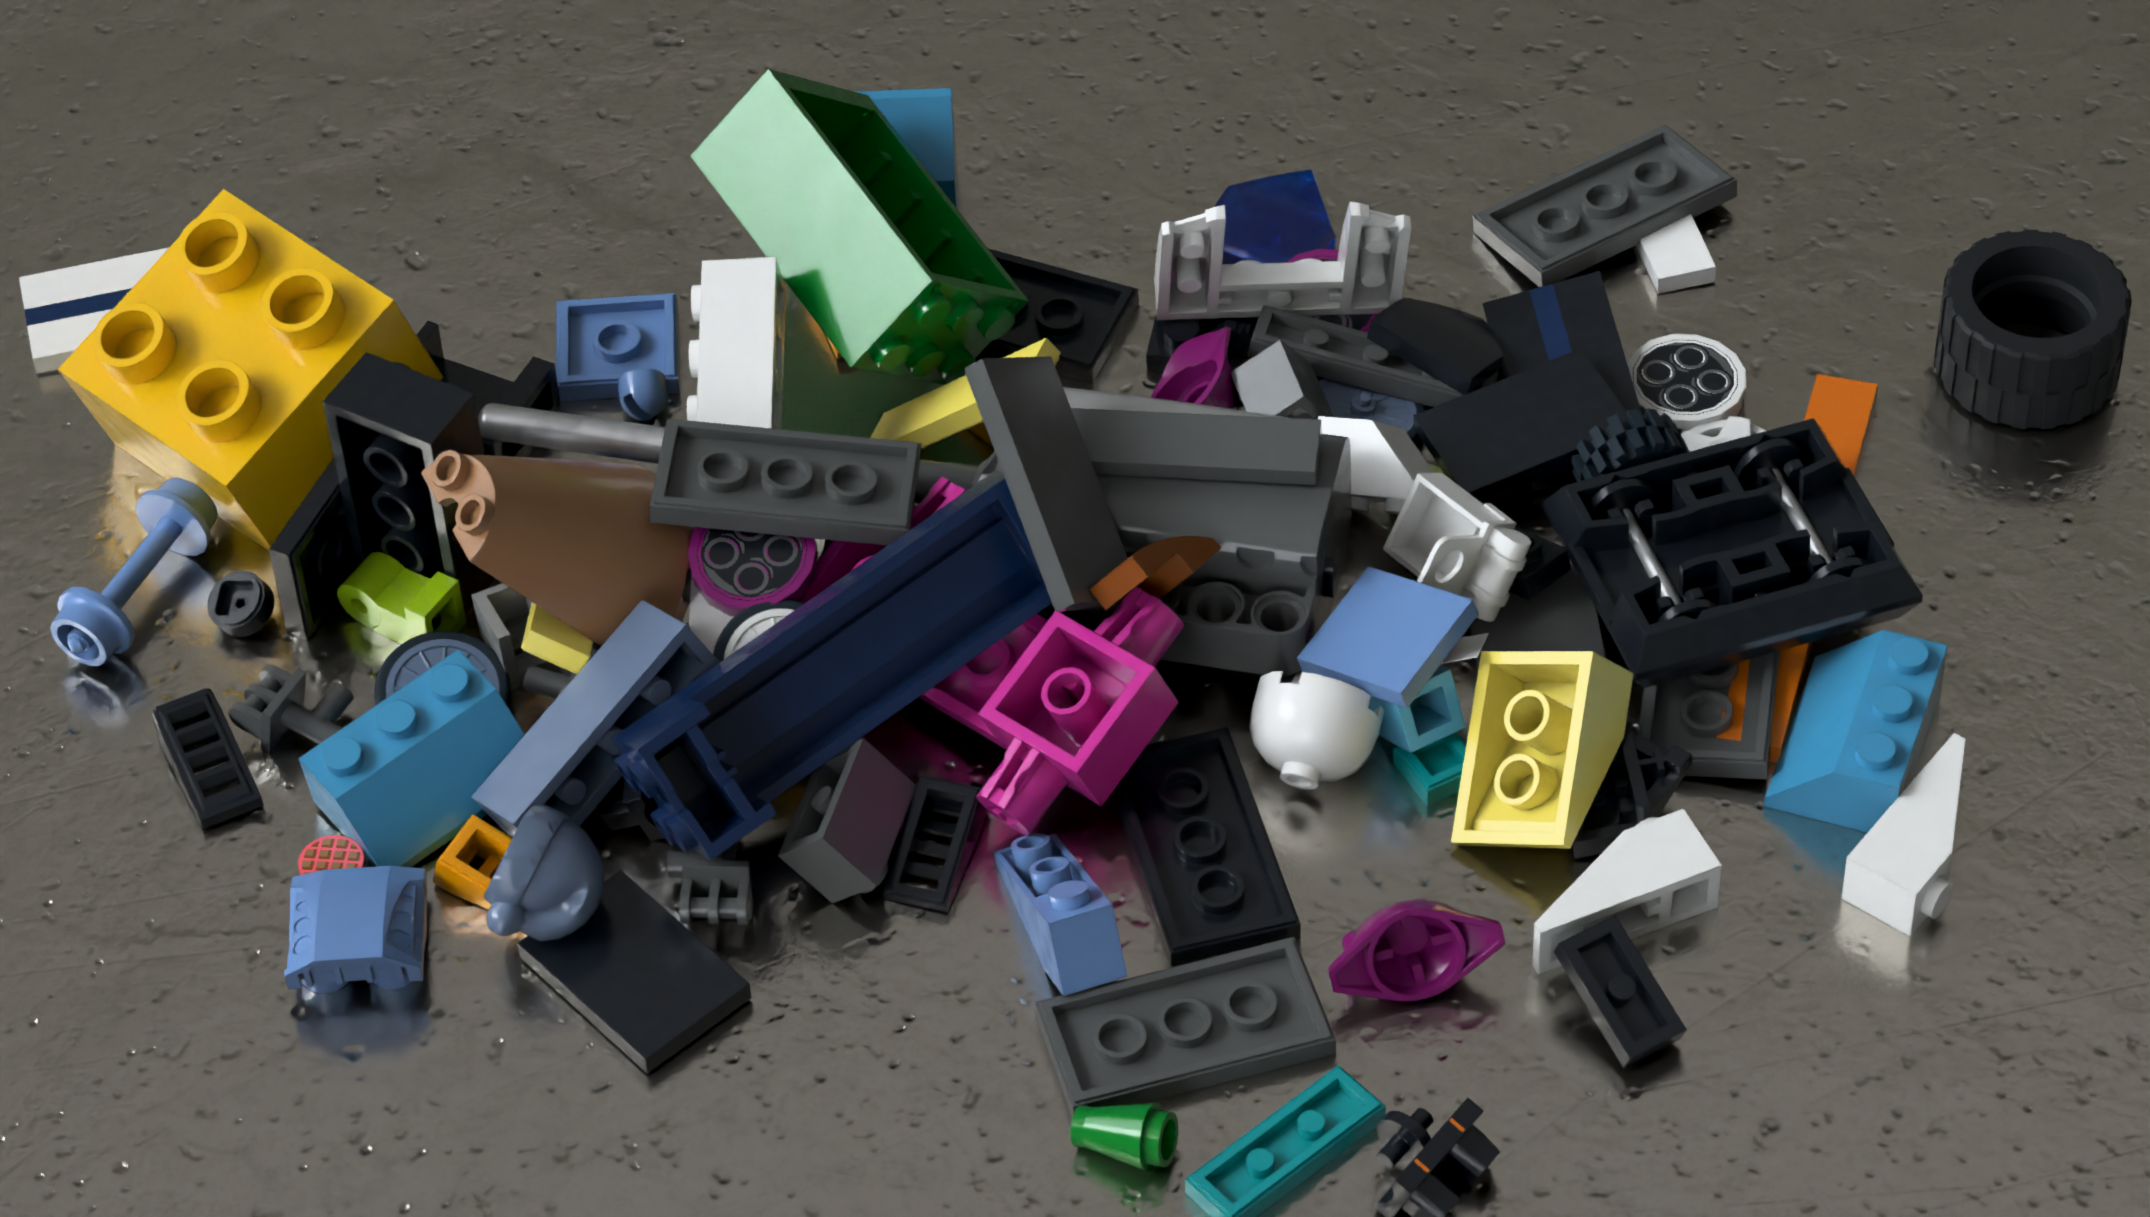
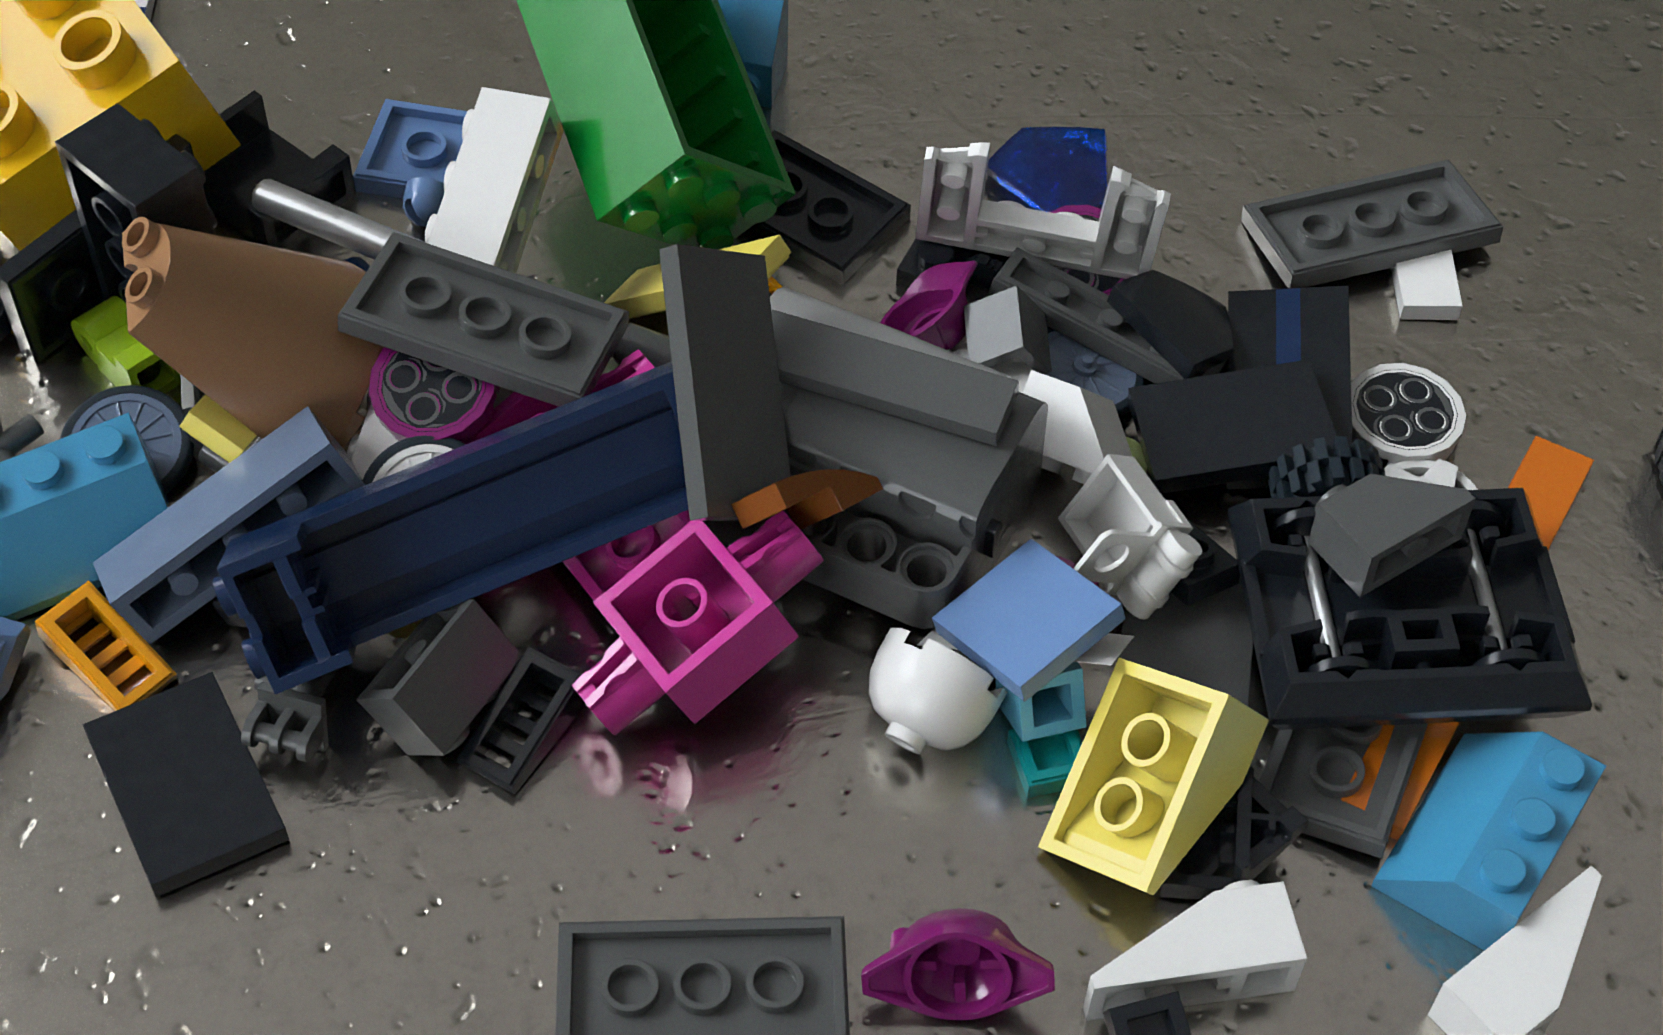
camera: 10 degrees right, 5 degrees up
sand blue piece [484,805,605,941] -> none
medium blue slope [993,833,1127,996] -> none
black tile [1111,727,1301,968] -> none
none -> dark grey slope [1308,474,1476,597]

